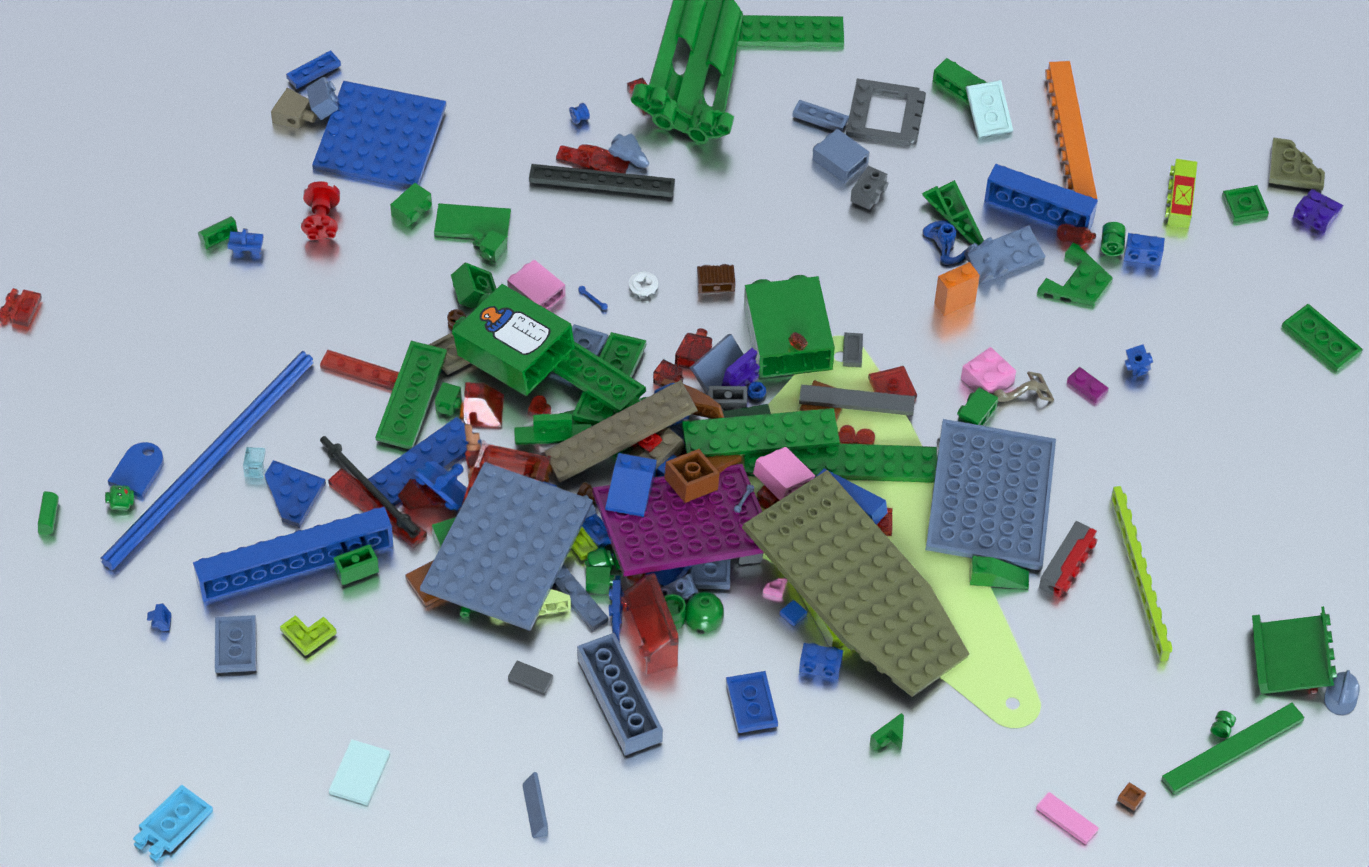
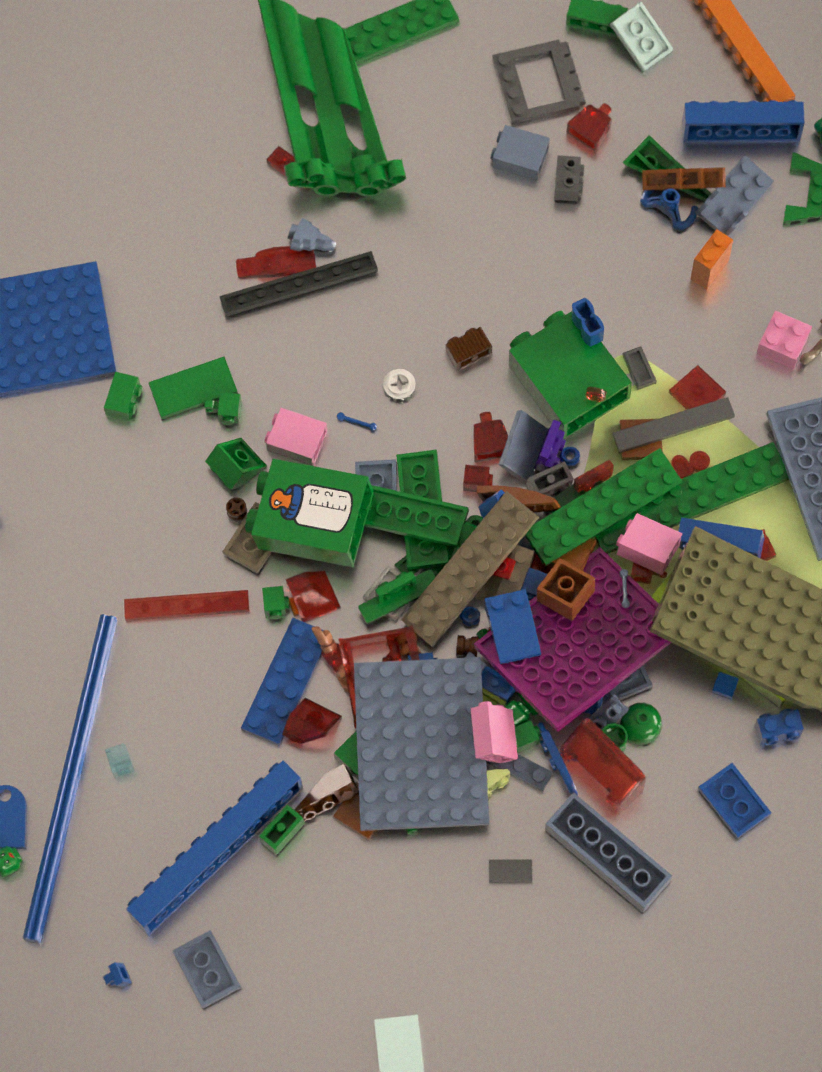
camera: 20 degrees left, 15 degrees up
blue plate [264,460,326,528] -> none
lime plate [280,615,337,656] -> none
red piece [301,181,340,240] -> none
pearl dark grey bar [320,436,420,538] -> none
clear red tile [328,468,427,548] -> none
green plate [375,341,447,449] -> none
blue shield [413,461,470,511] -> none
sand blue slope [522,772,548,838] -> none
clear red tile [528,395,551,416] -> none
blue wheel [569,103,590,124] -> none
bright pink tile [763,578,788,598] -> none
sand blue plate [792,100,849,132] -> none
green brick [957,388,998,426] -> none
clear red piece [1057,224,1096,245] -> none
none -> reddish brown slope [294,764,359,822]
none -> blue plate [460,606,480,626]
none -> bright pink brick [471,702,518,764]
none -> clear red torso [566,103,612,152]
none -> blue brick [572,298,604,347]
none -> clear red plate [574,459,614,492]
none -> dark orange slope [642,167,726,190]

